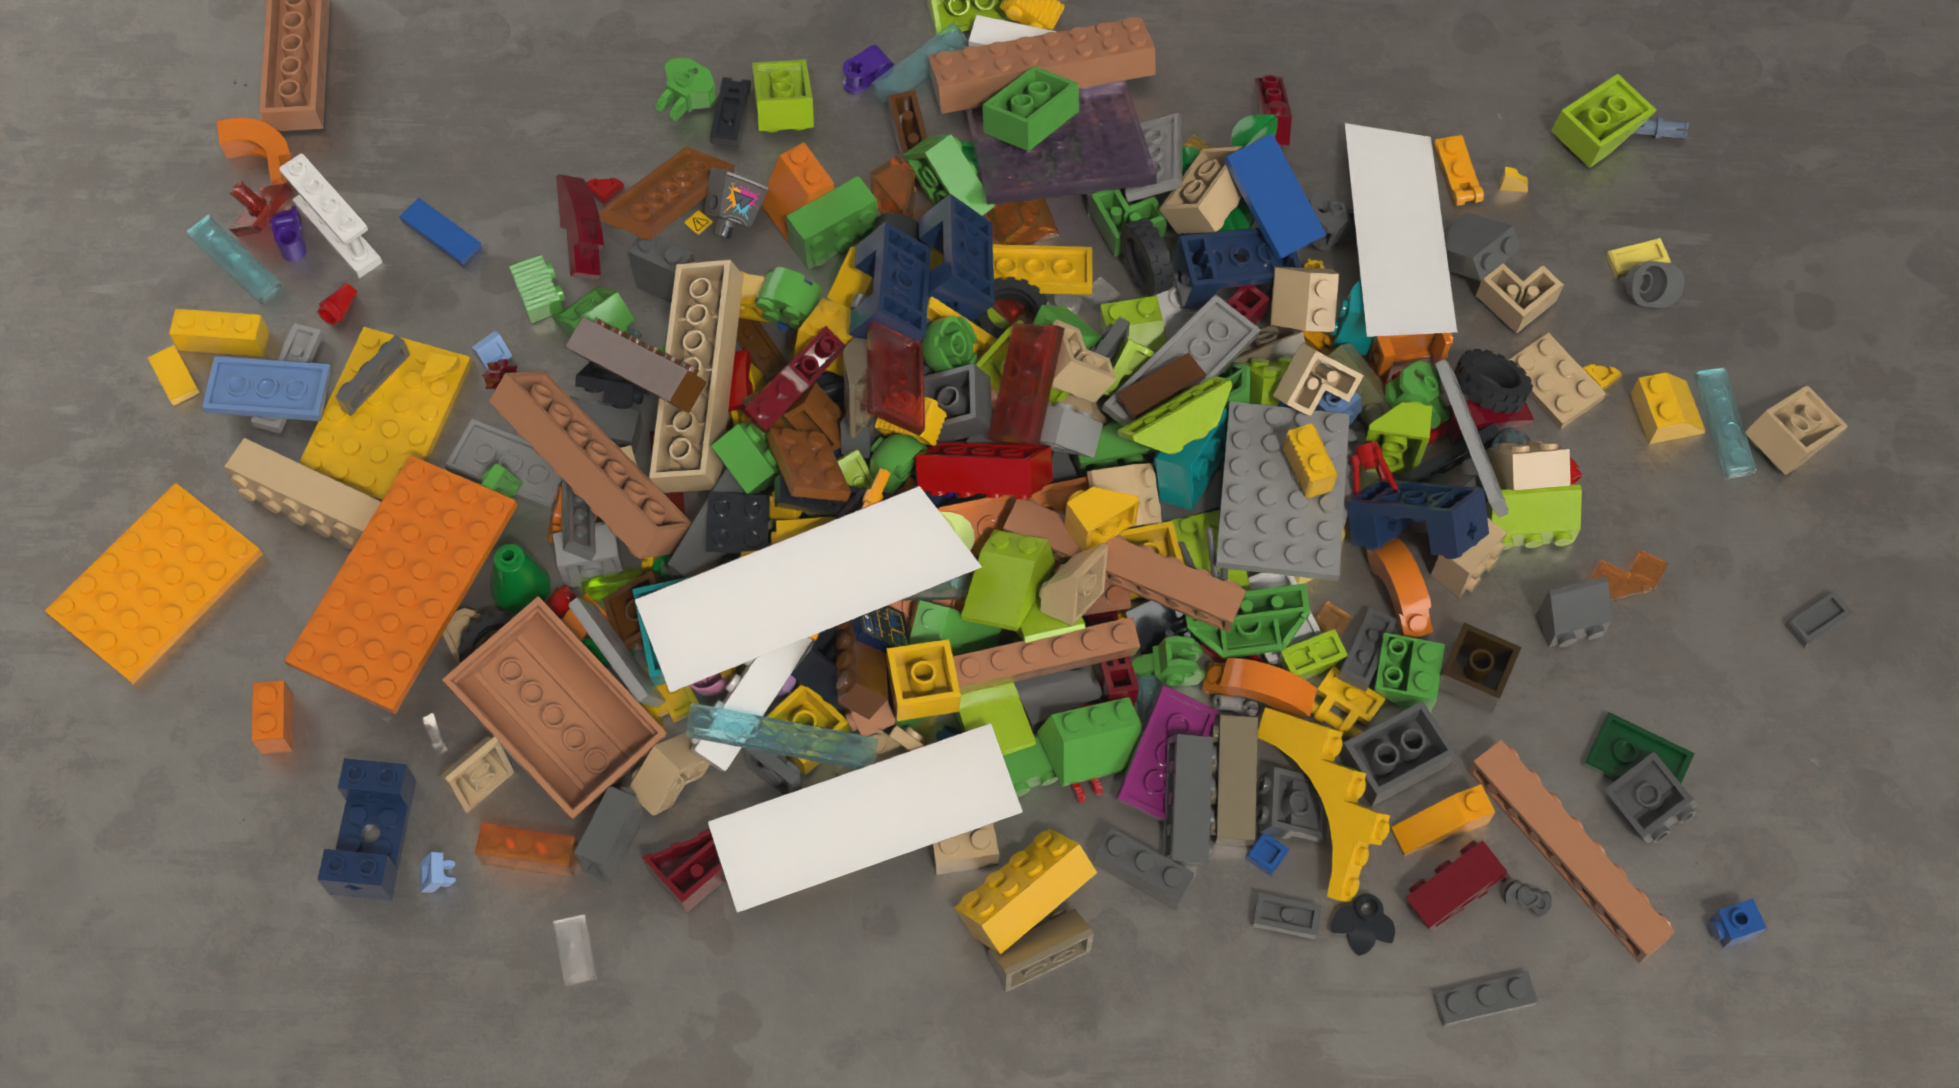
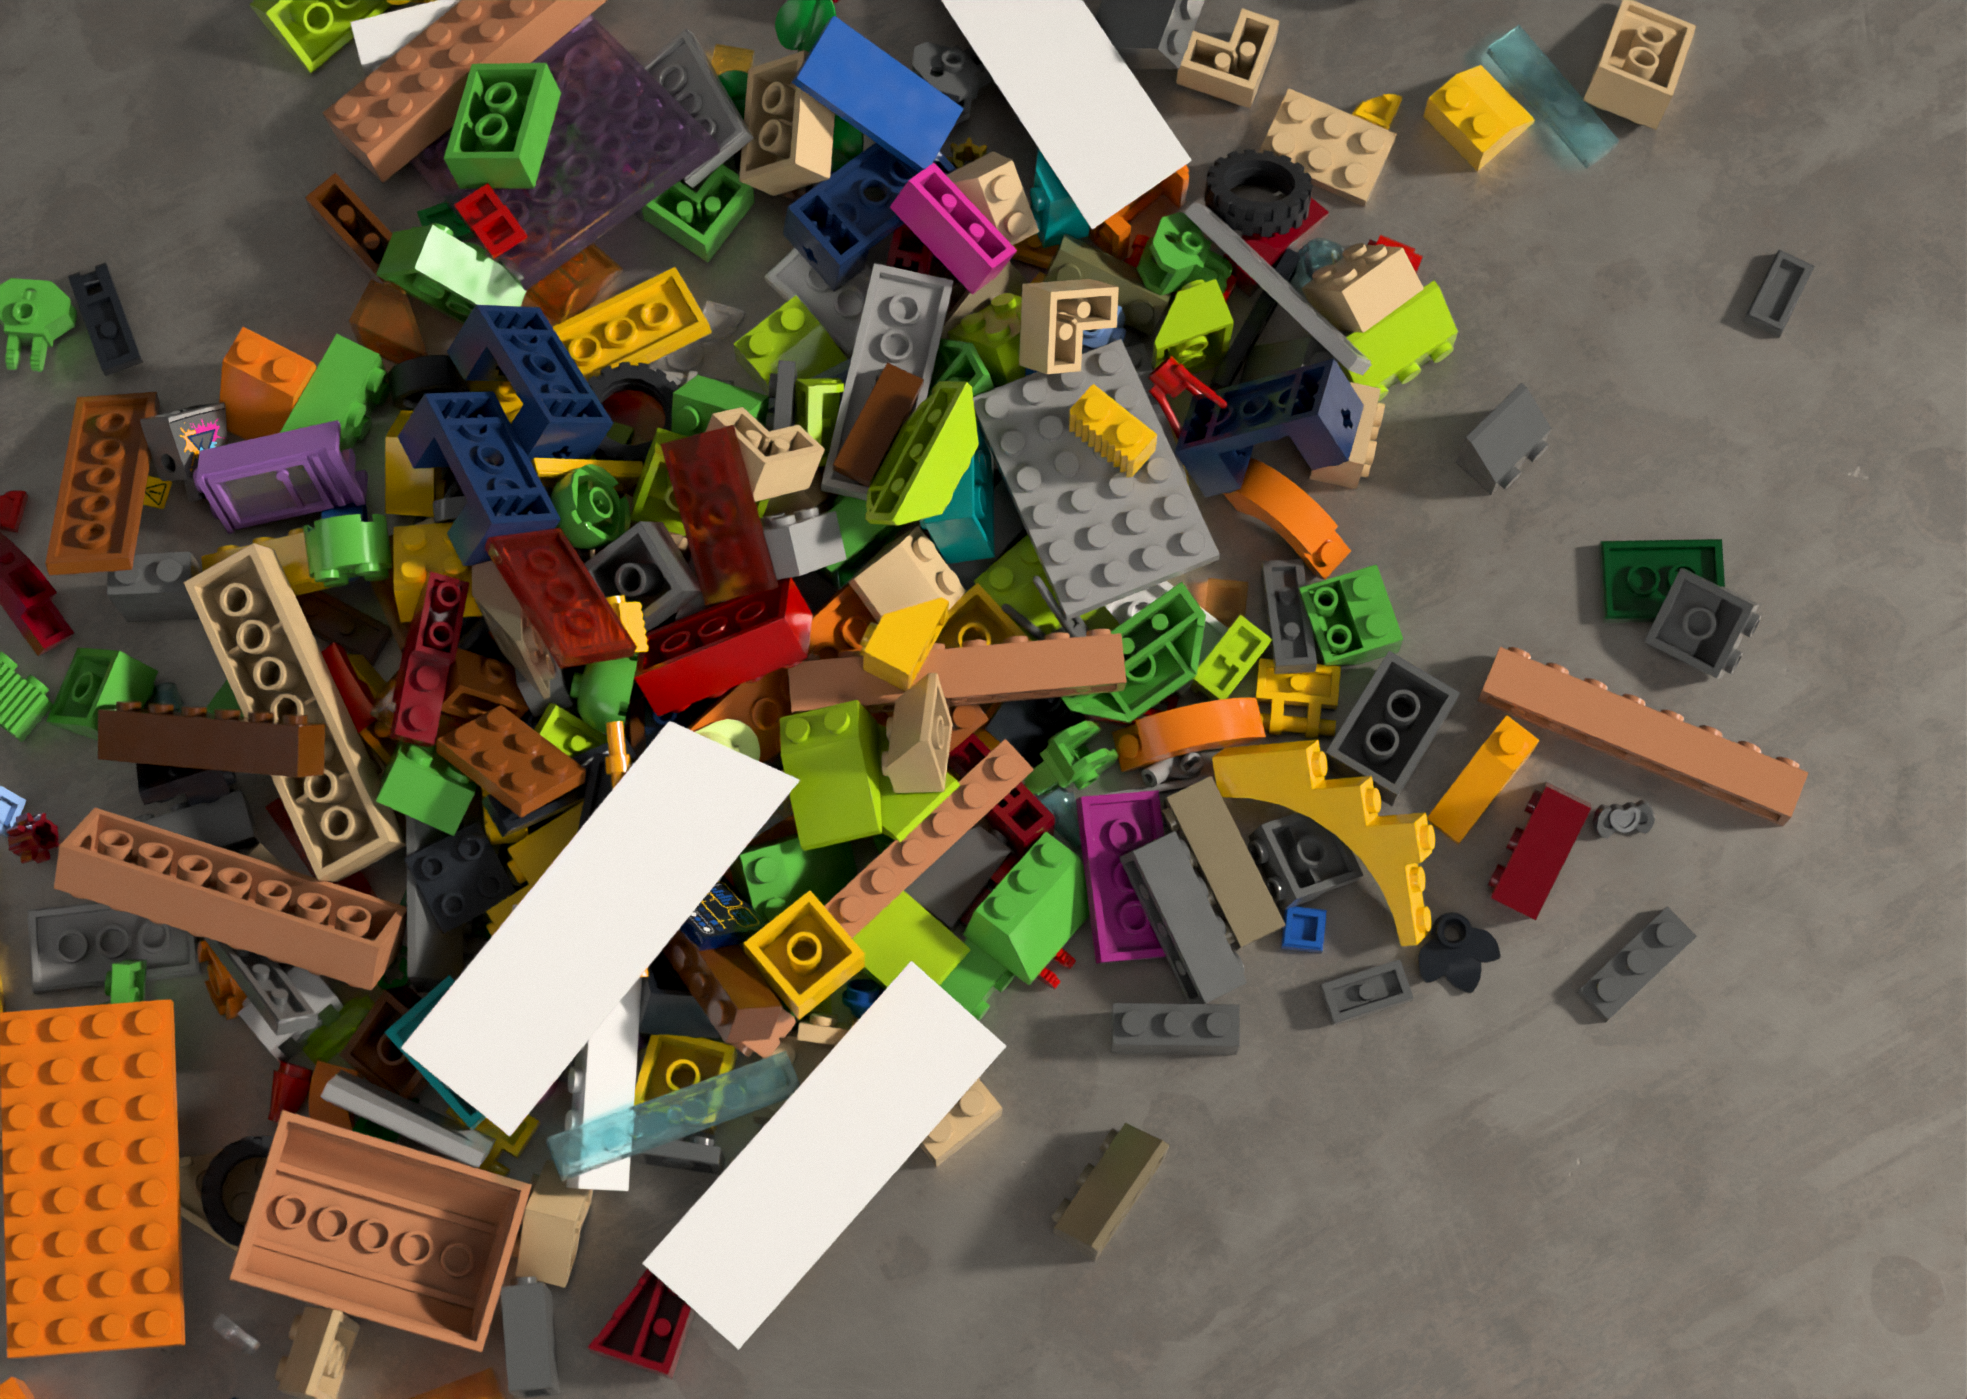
camera: 30 degrees left, 10 degrees up
green cone [490,544,551,614] -> none
lime slope [752,59,814,133] -> none
dark purple piece [843,45,895,94] -> none
clear light blue plate [870,22,969,107] -> none
yellow brick [954,828,1097,955] -> none
black tyre [1120,218,1174,297] -> none
dark brown brick [1439,622,1522,712] -> none
clear orange tile [1591,550,1668,601] -> none
blue brick [1710,899,1767,949] -> none
none -> medium lavender door [193,420,368,534]
none -> red slope [454,183,528,259]
none -> dark pink brick [890,163,1017,295]

